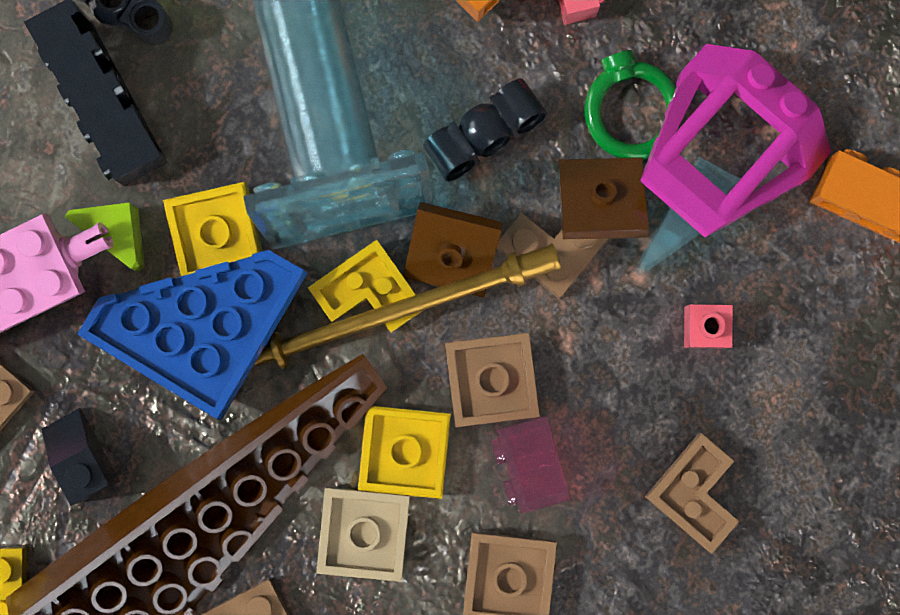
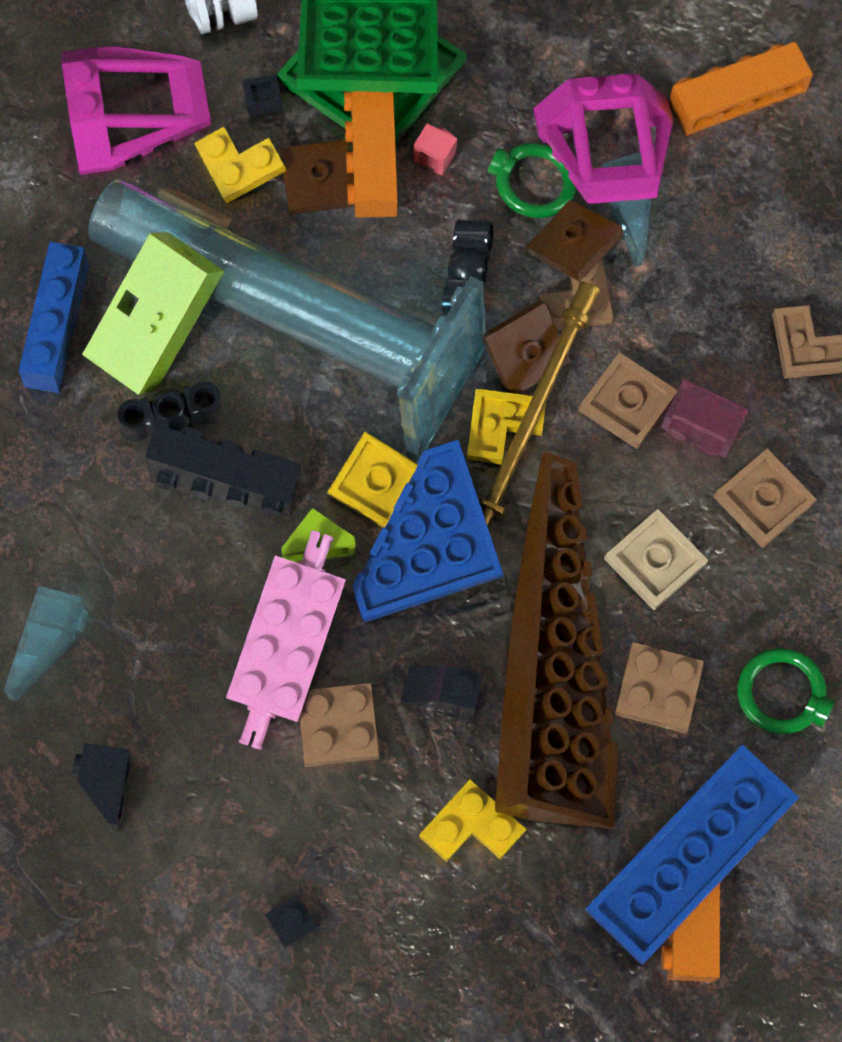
camera: 50 degrees left, 15 degrees down
yellow plate [358,406,451,499] -> none
coral plate [684,304,733,349] -> none

